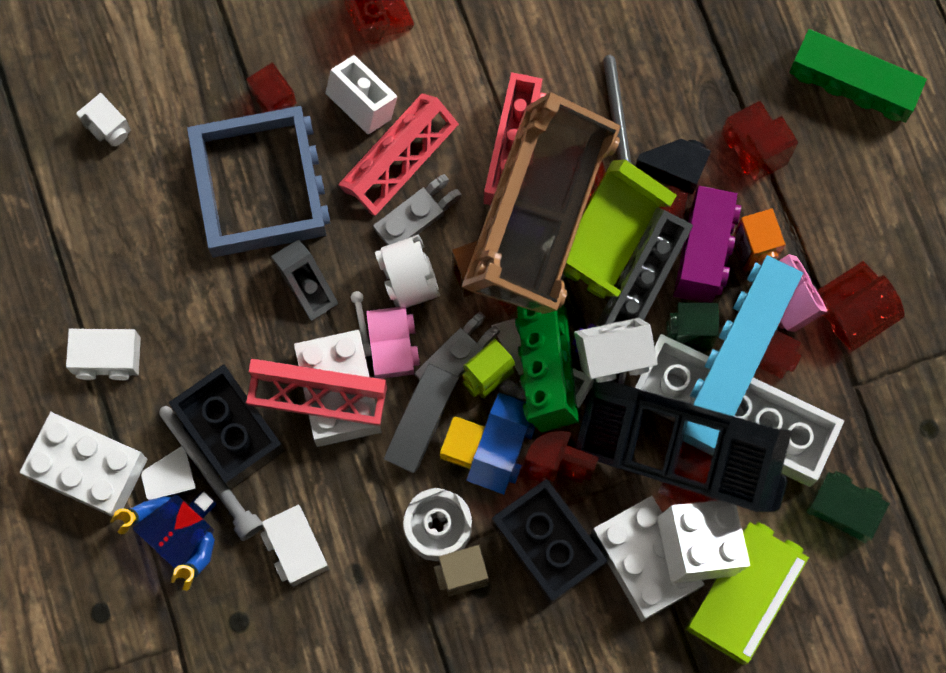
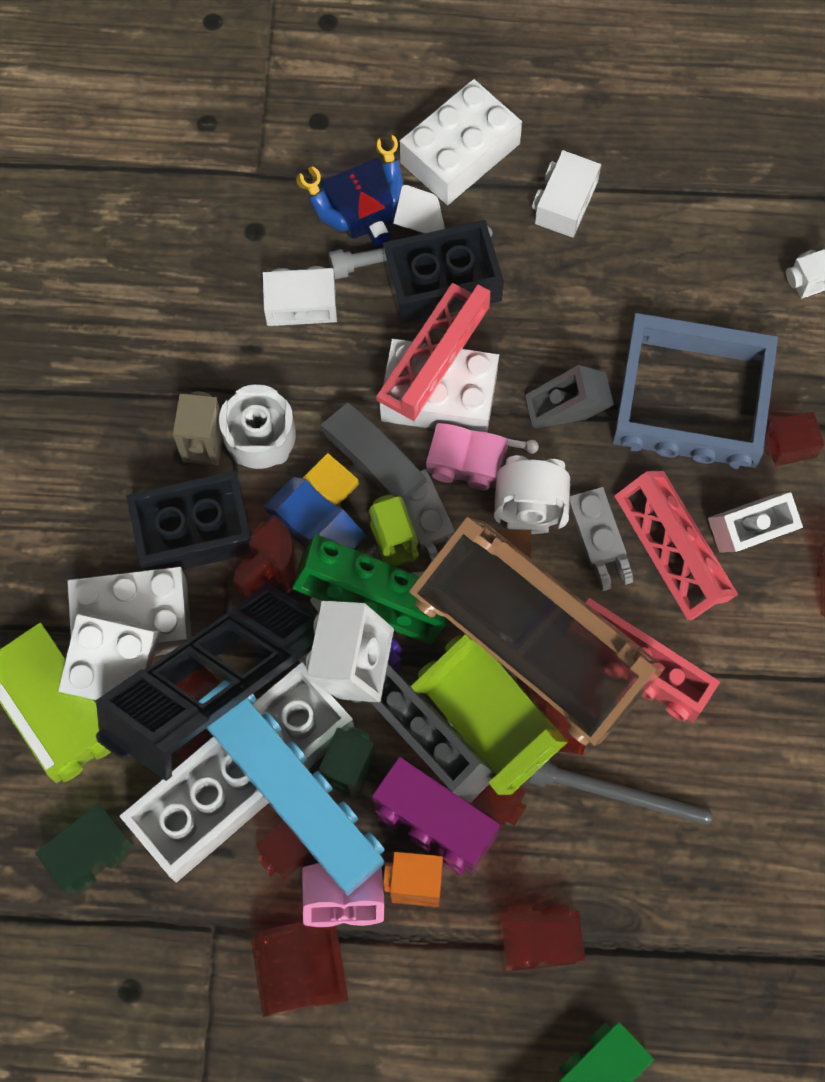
camera: 115 degrees right, 5 degrees down
black slope [635,138,711,194] -> none

